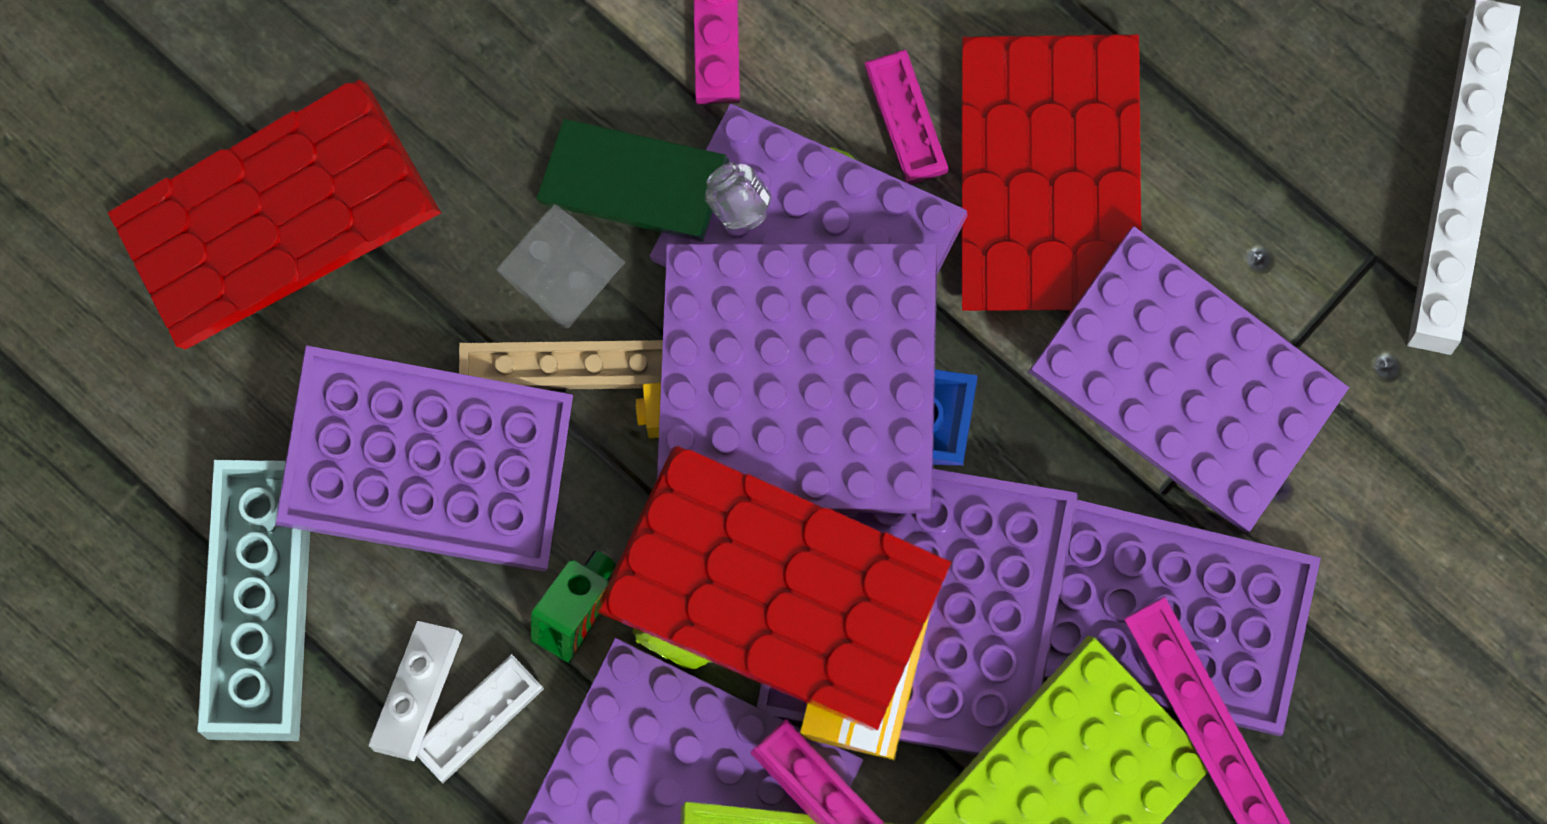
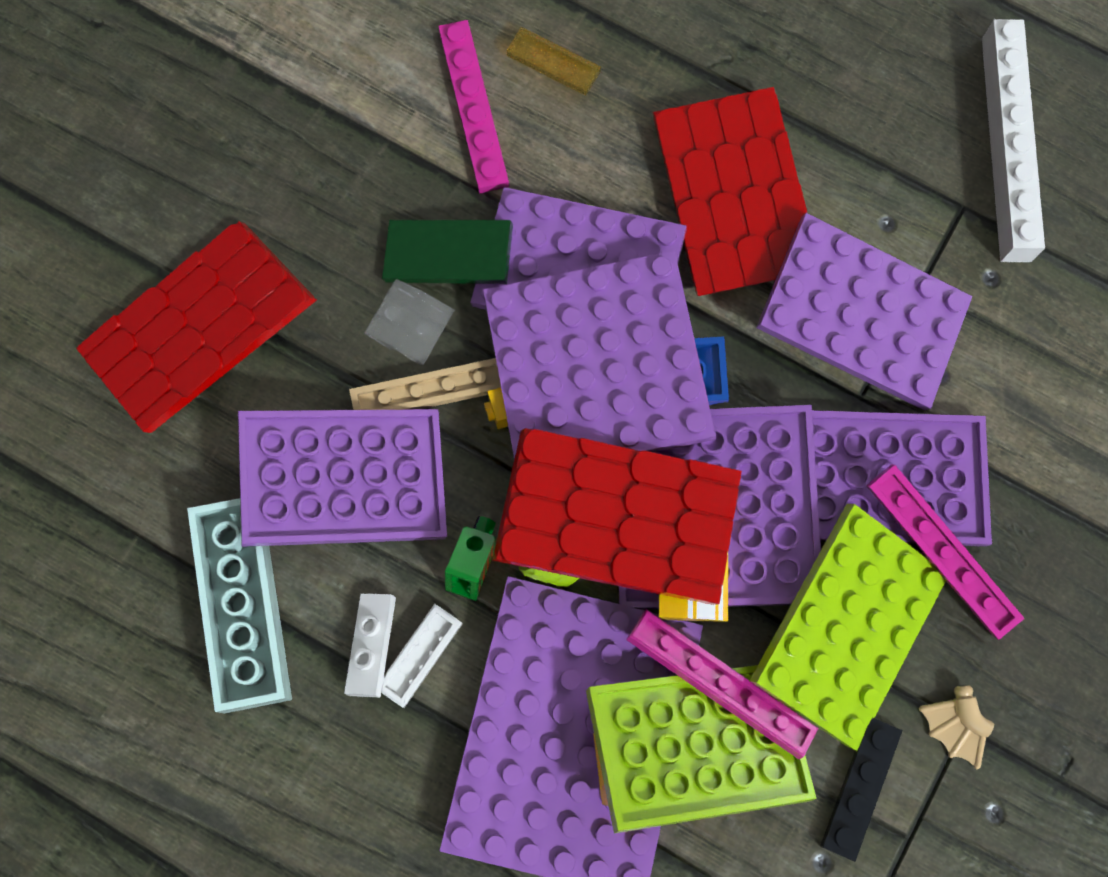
camera: 20 degrees left, 0 degrees up
clear head [705,162,771,230] -> none
dark pink plate [864,49,949,185] -> none

